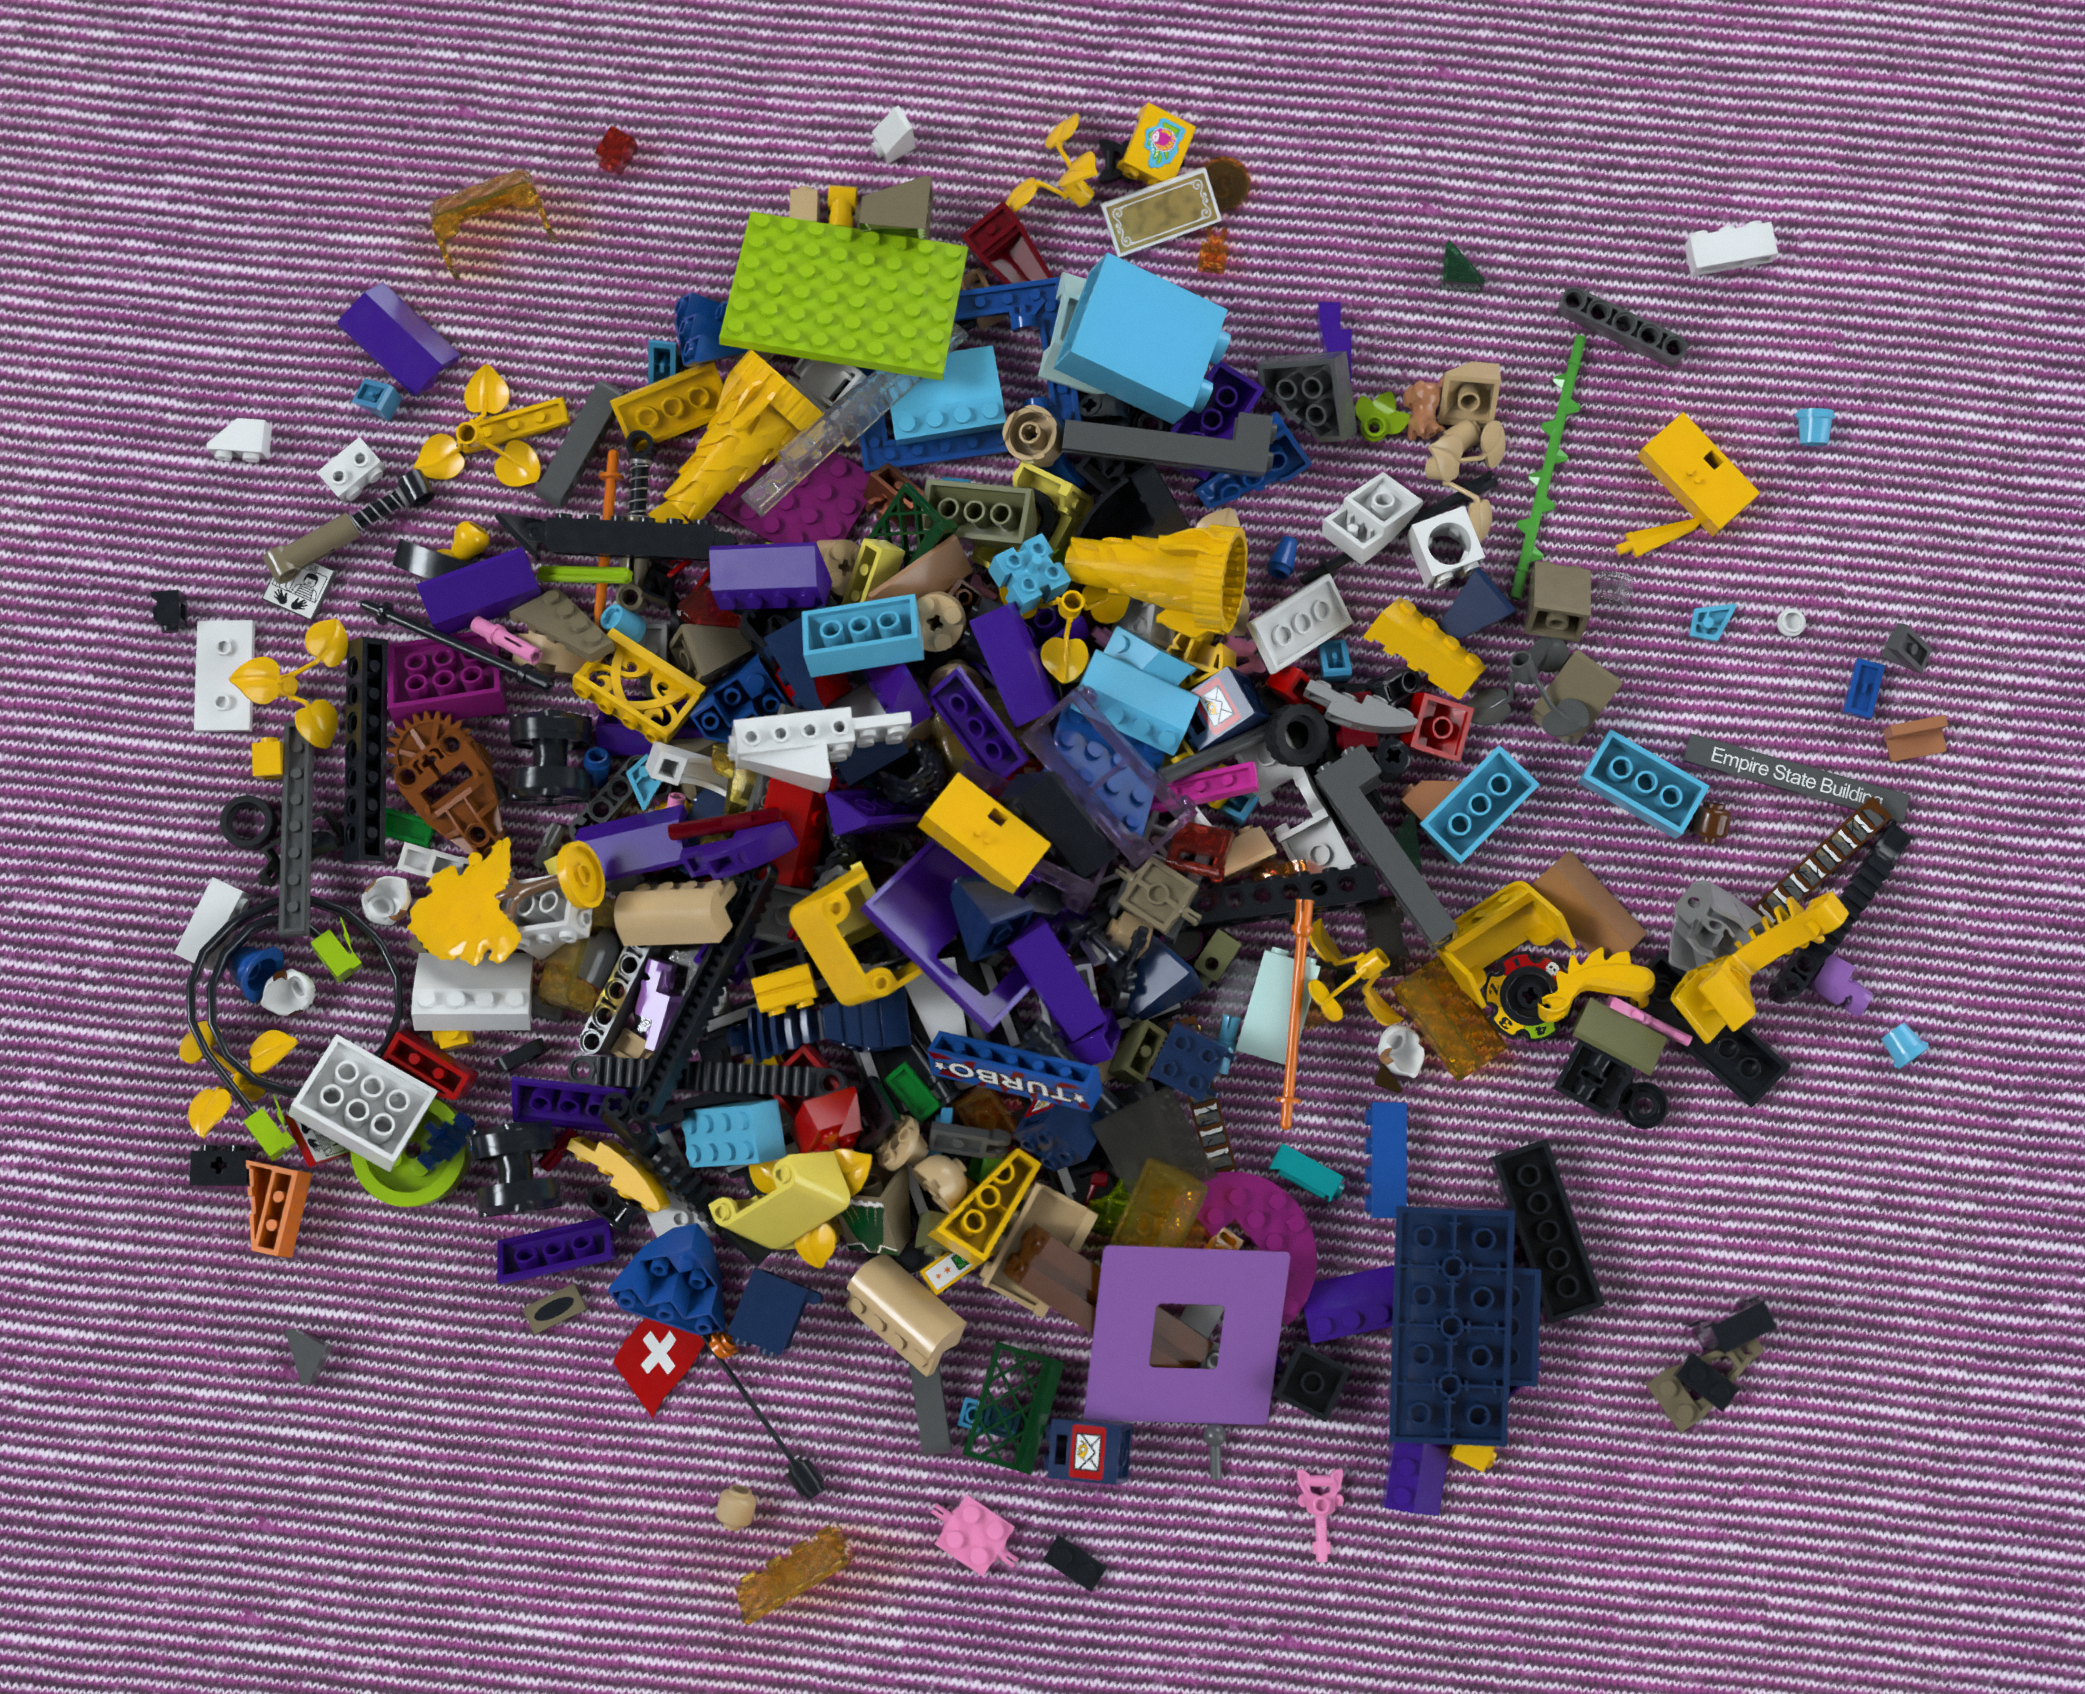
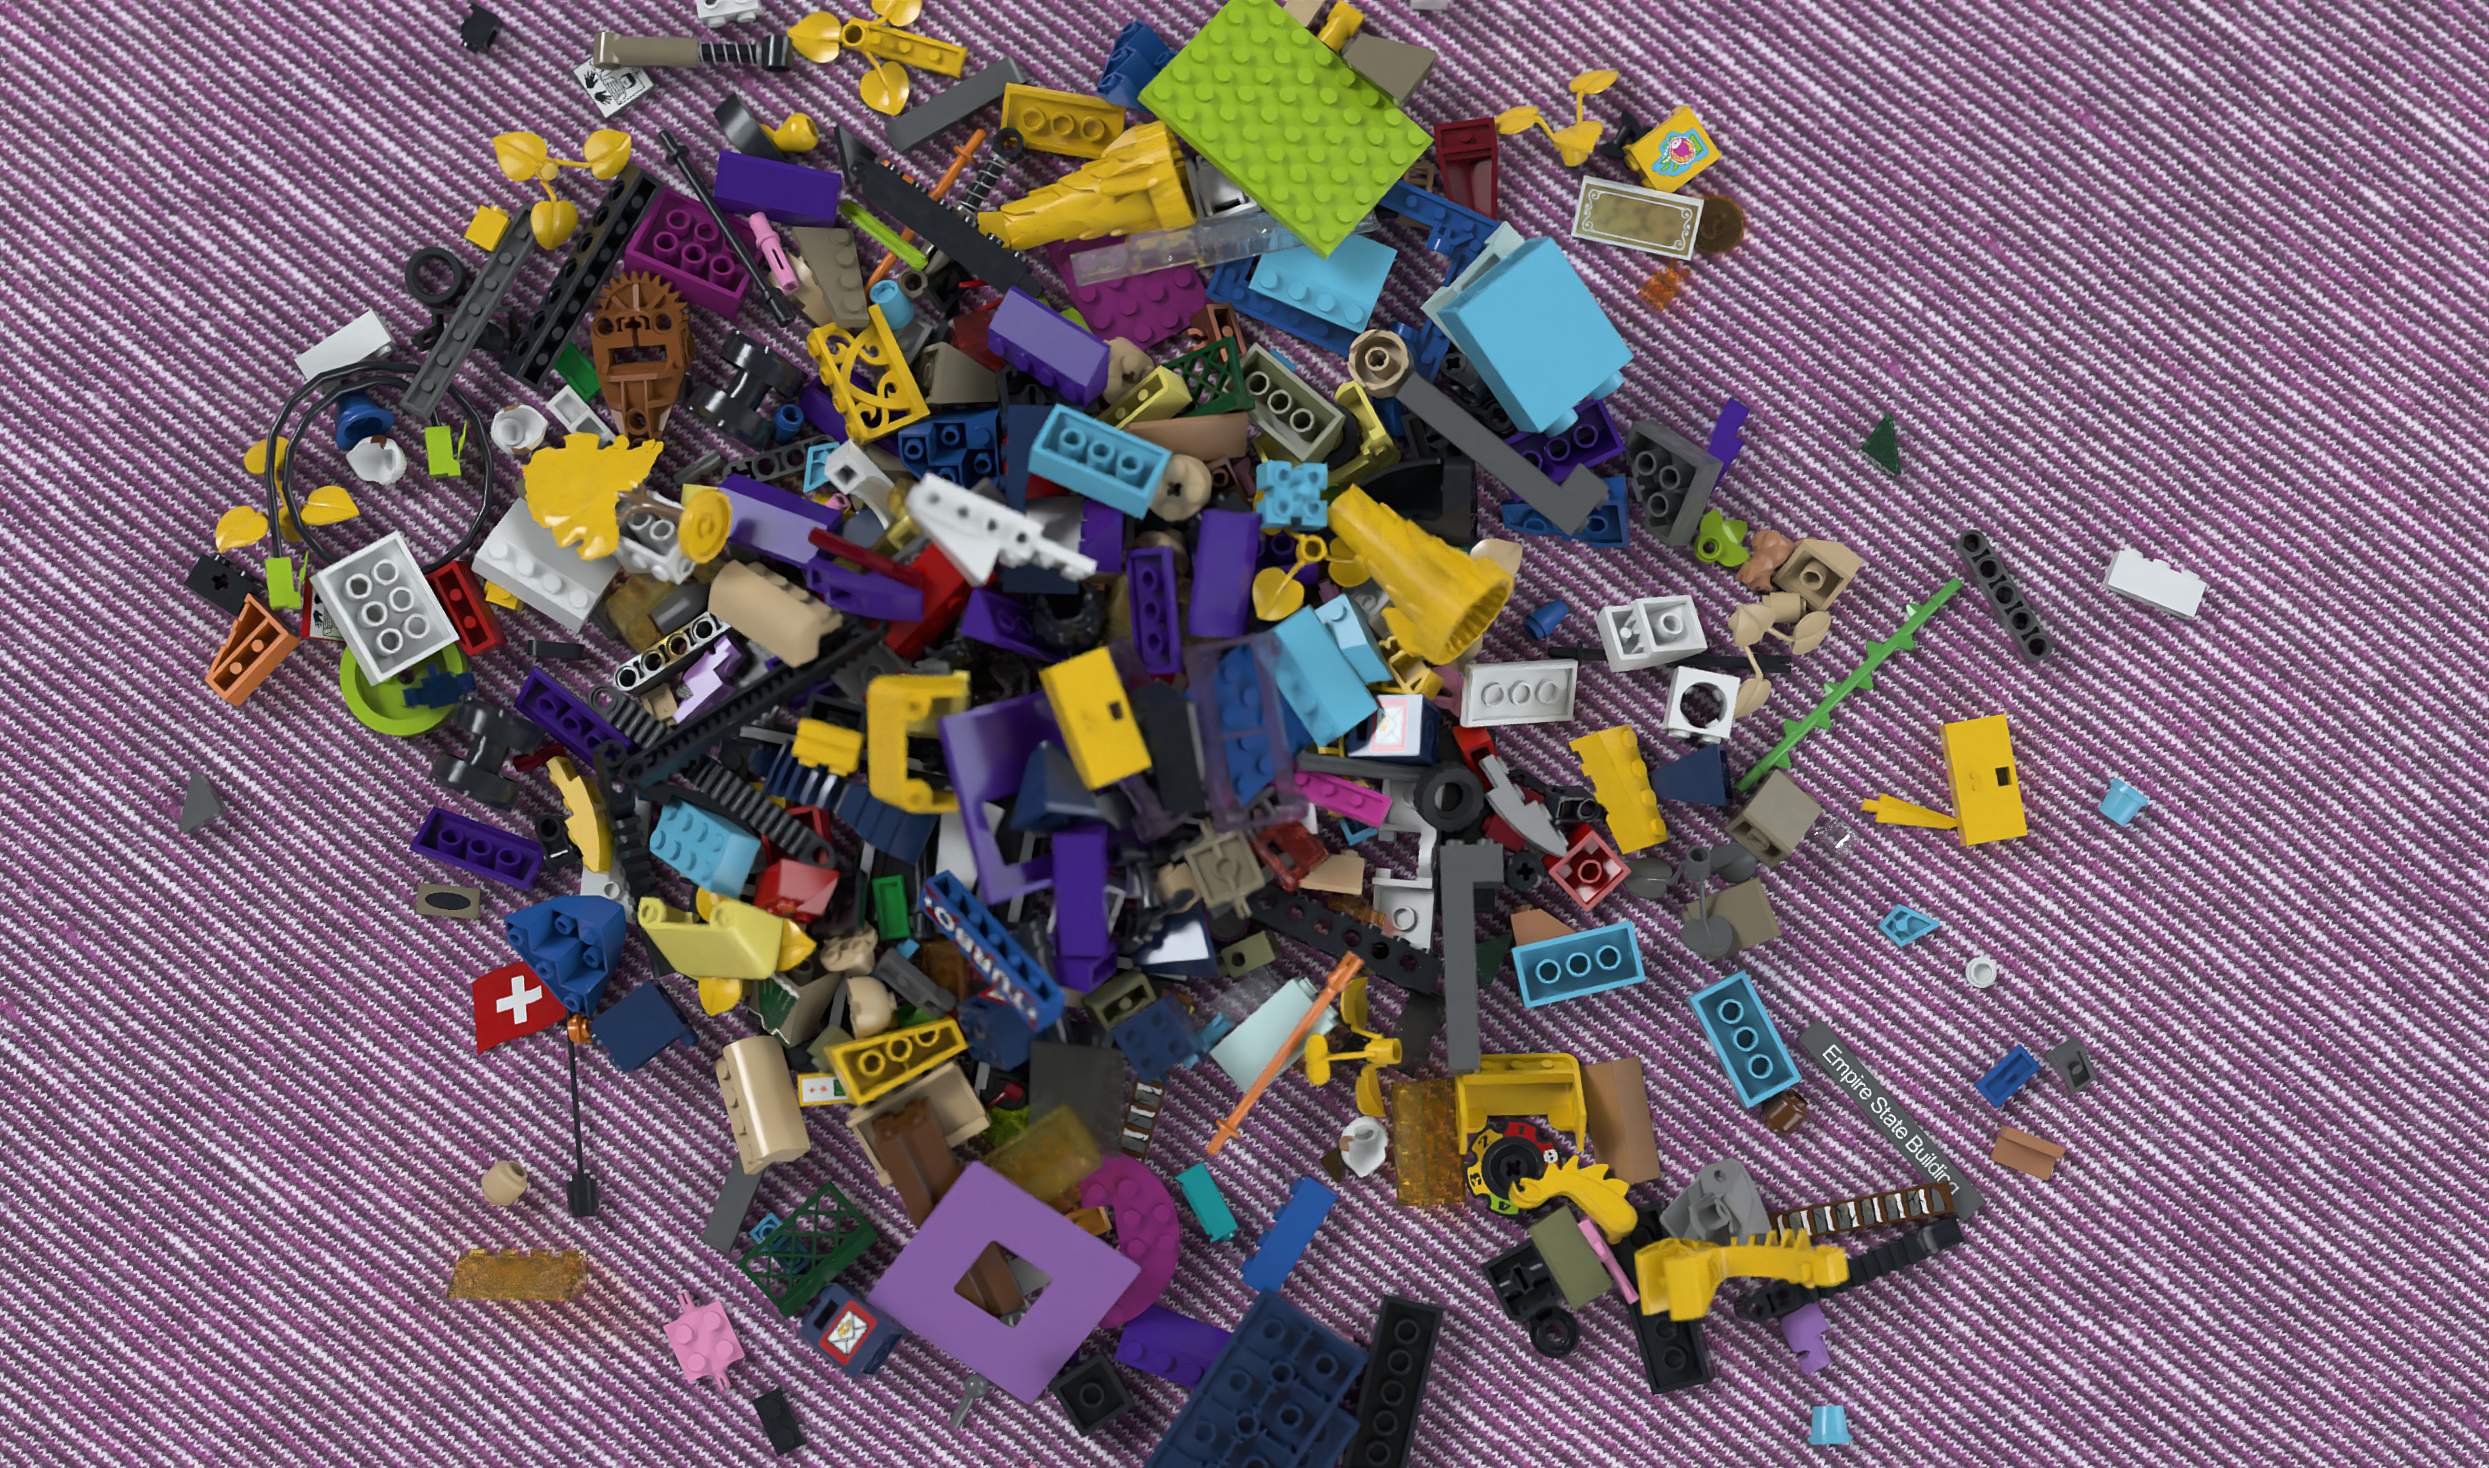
camera: 25 degrees right, 5 degrees up
white plate [194,620,255,732] -> none
dark azure slope [648,339,682,385] -> none
dark azure slope [1318,639,1352,684] -> none

